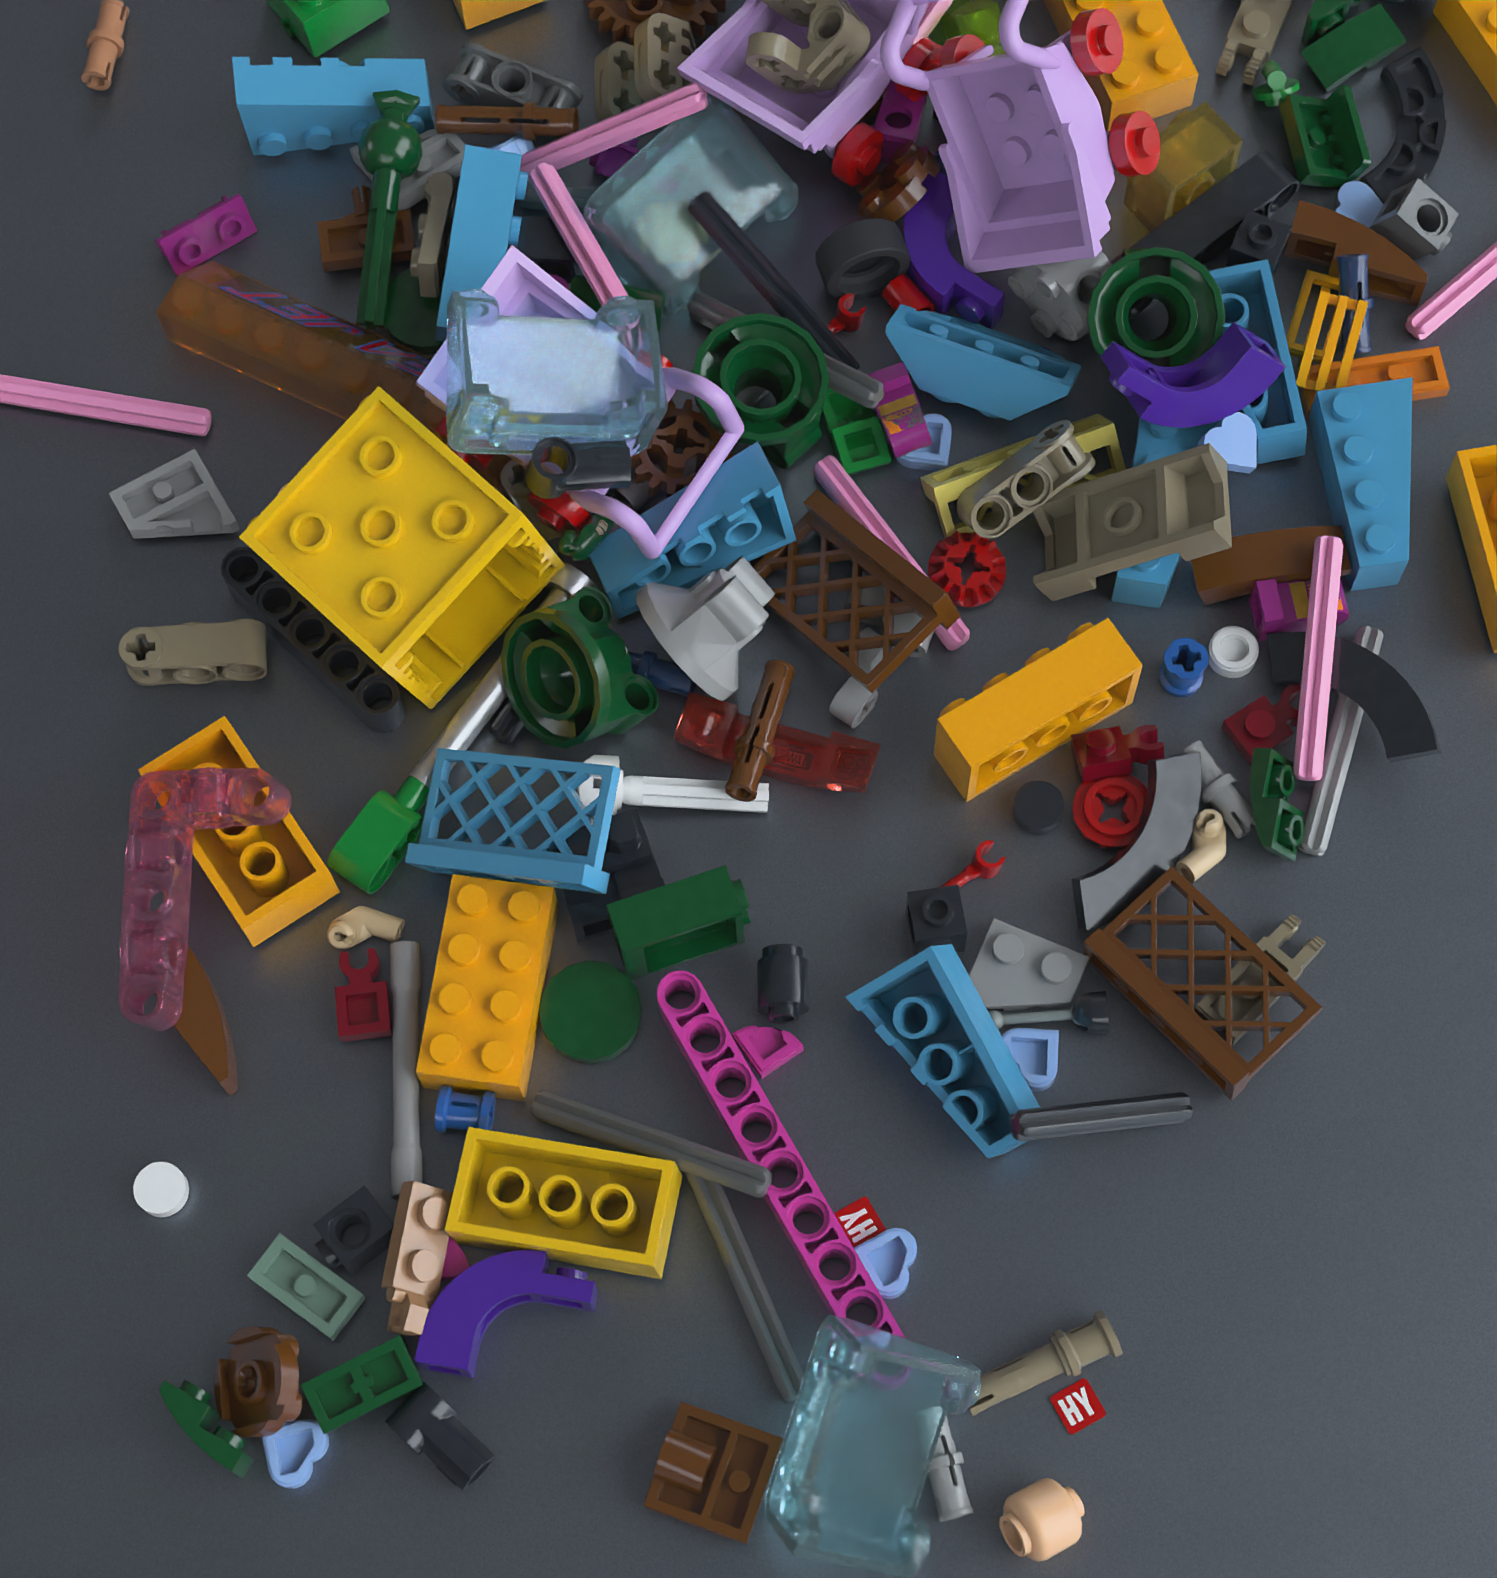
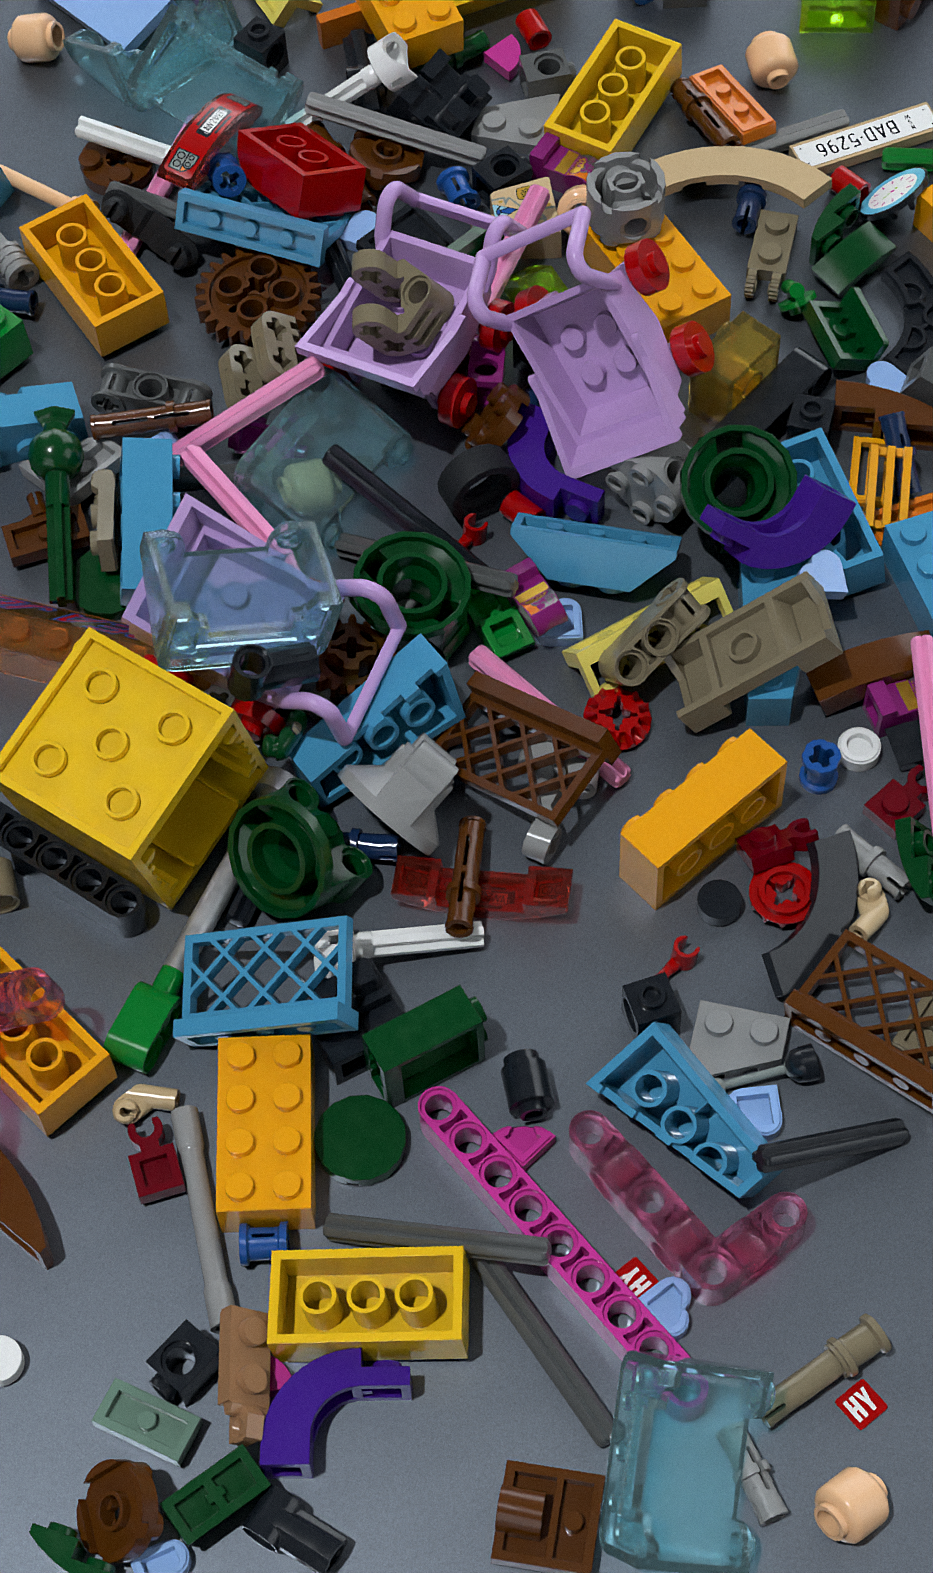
camera: 10 degrees left, 10 degrees down
none -> clear pink beam [569,1110,808,1306]

